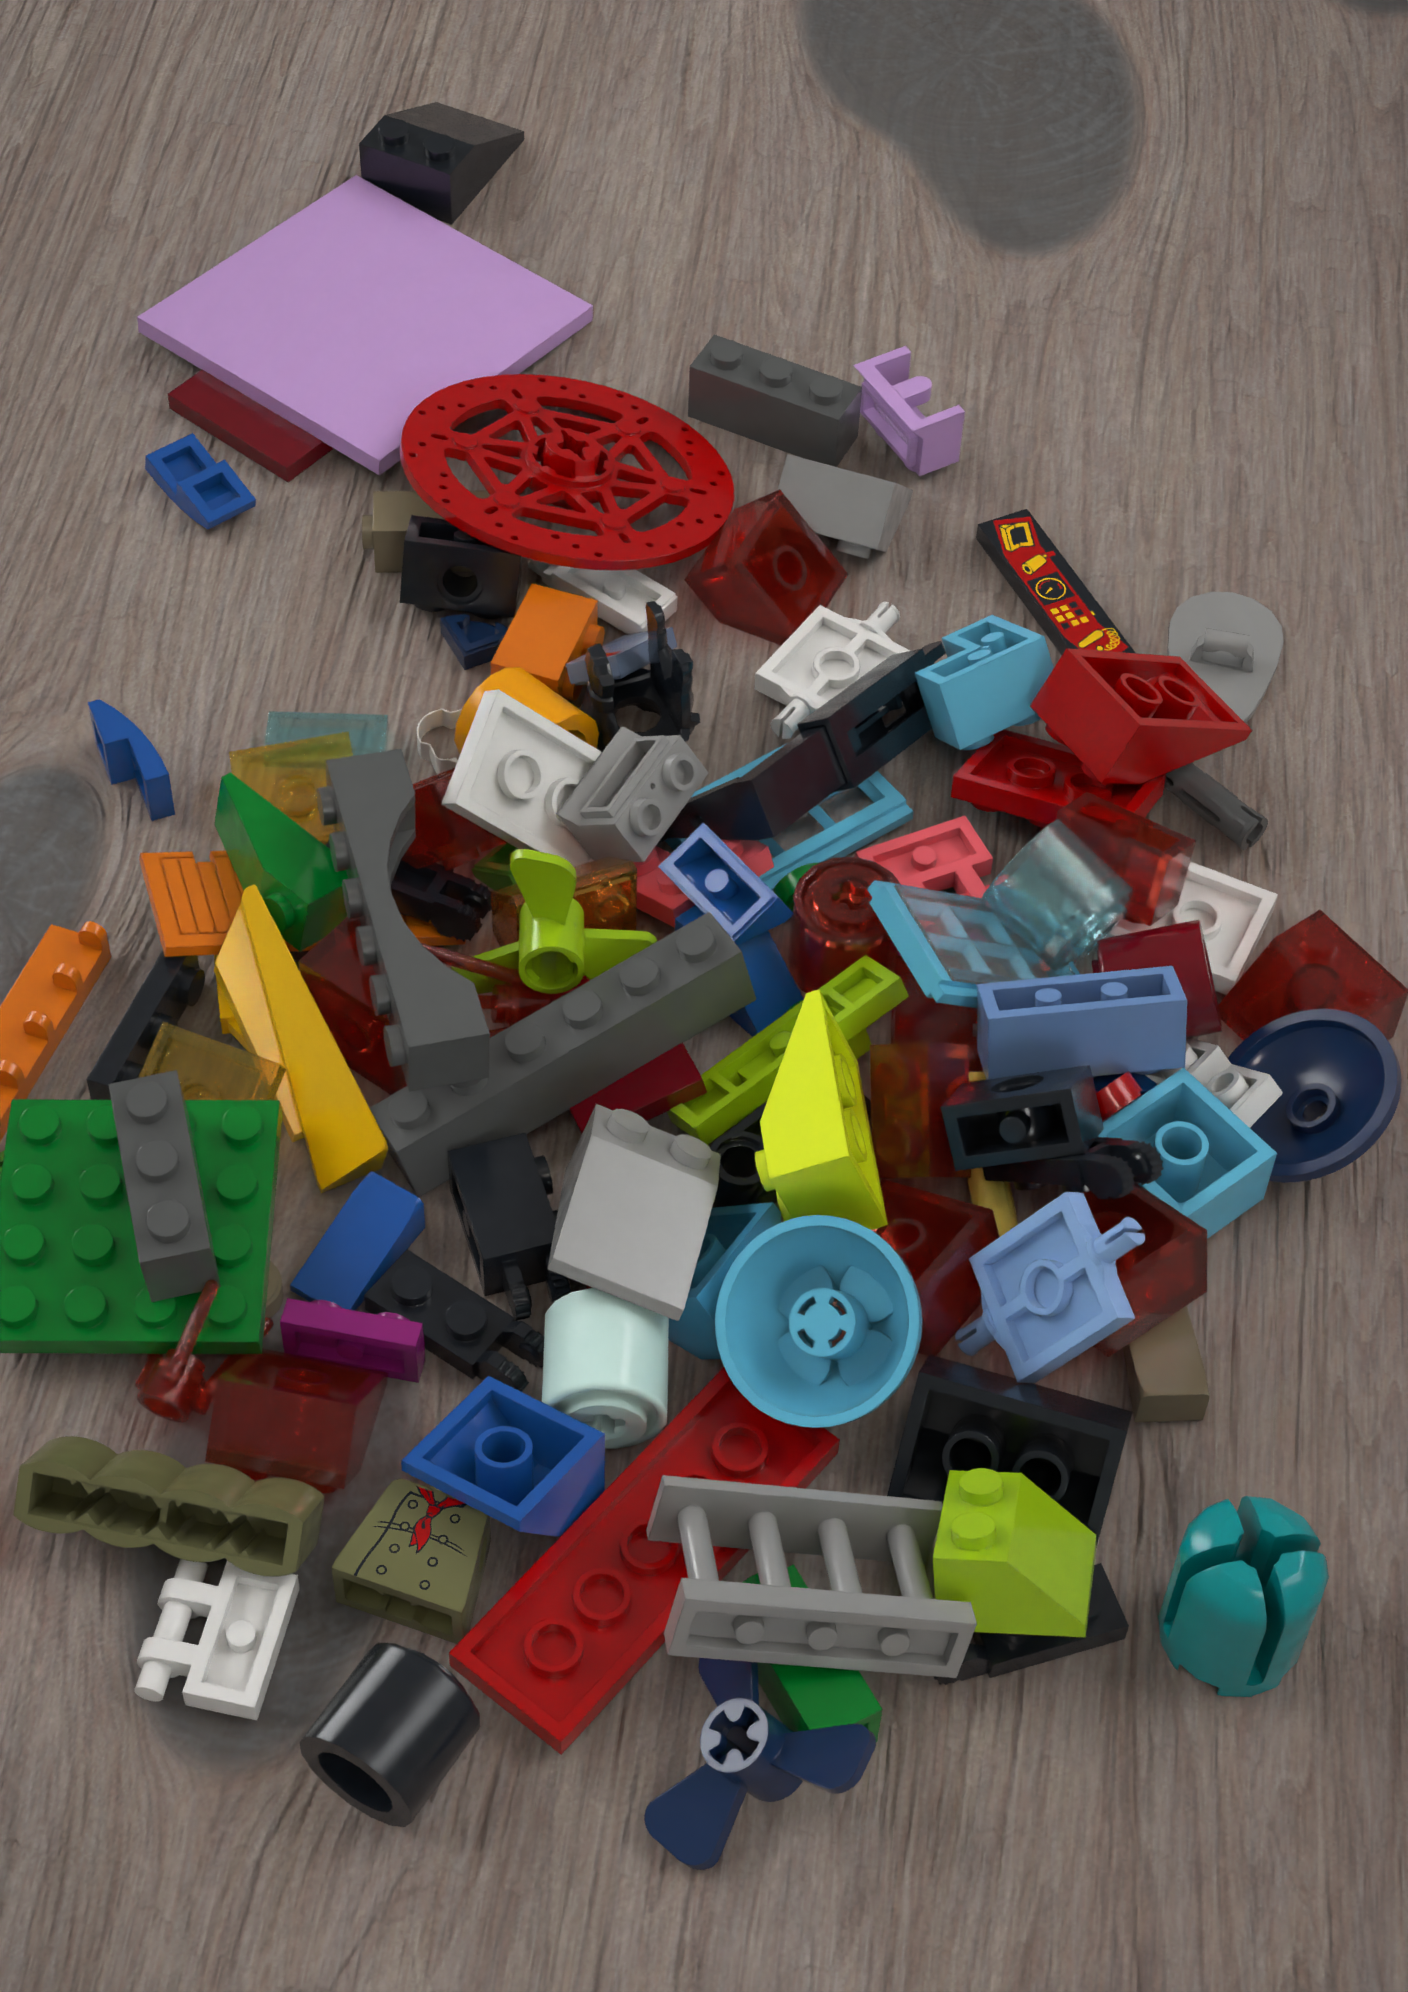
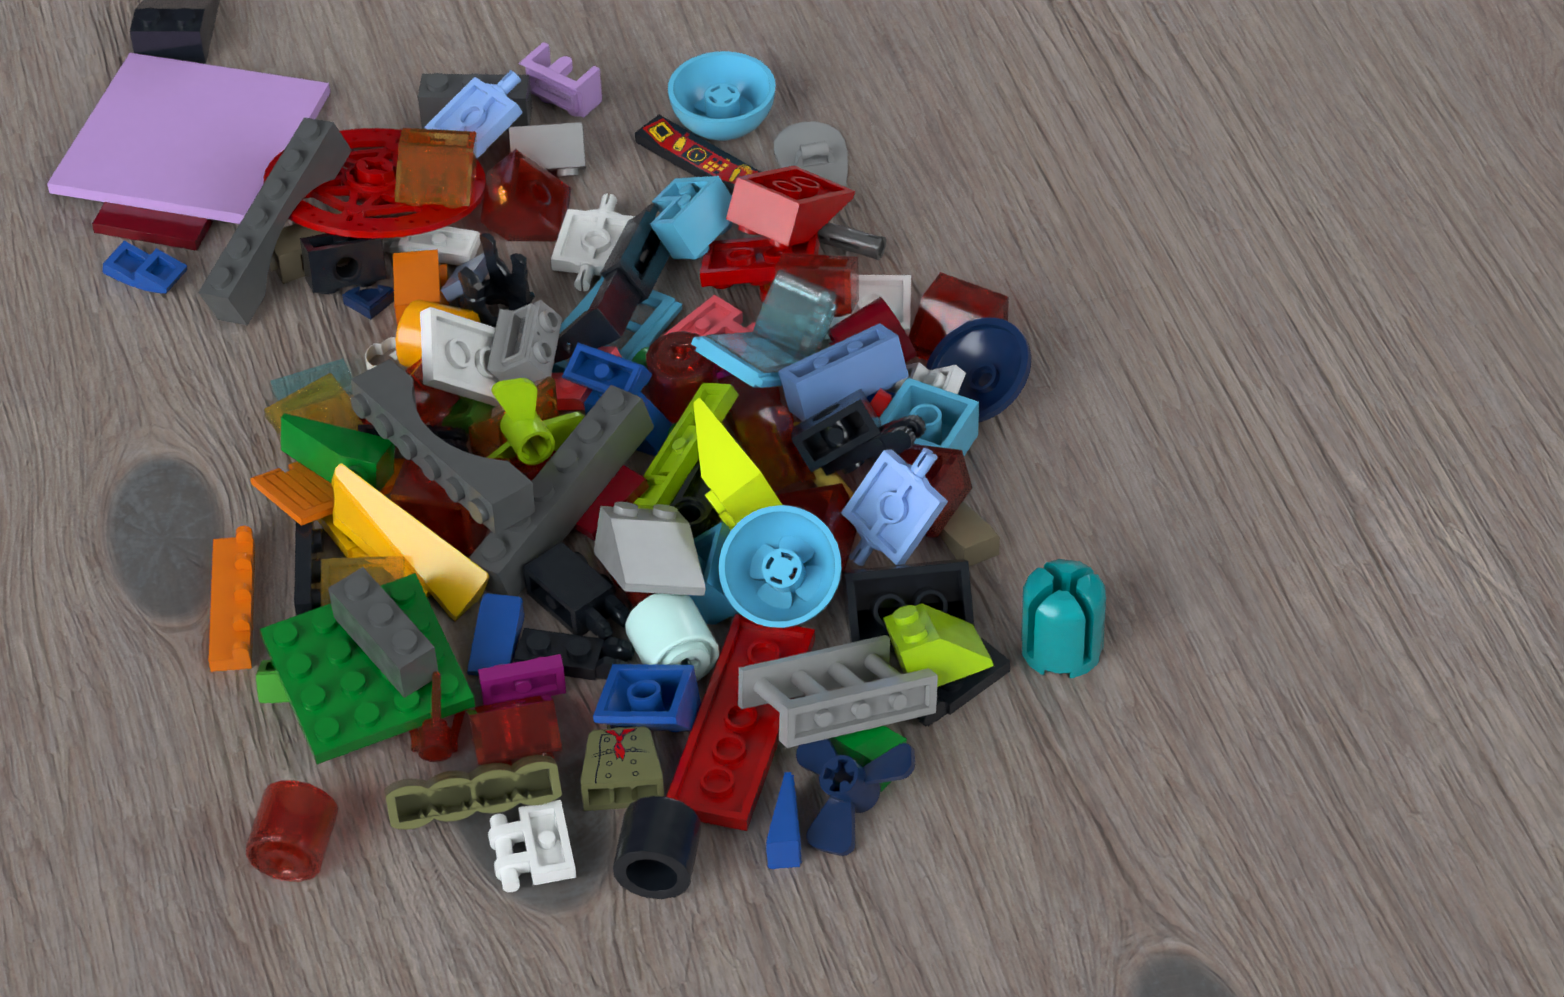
camera: 20 degrees left, 5 degrees down
blue slope [88,699,175,821] -> none
none -> dark grey arch [198,117,352,326]
none -> clear orange slope [395,128,477,208]
none -> light blue plate [424,70,523,168]
none -> medium azure piece [668,51,776,141]
none -> blue slope [766,772,802,869]

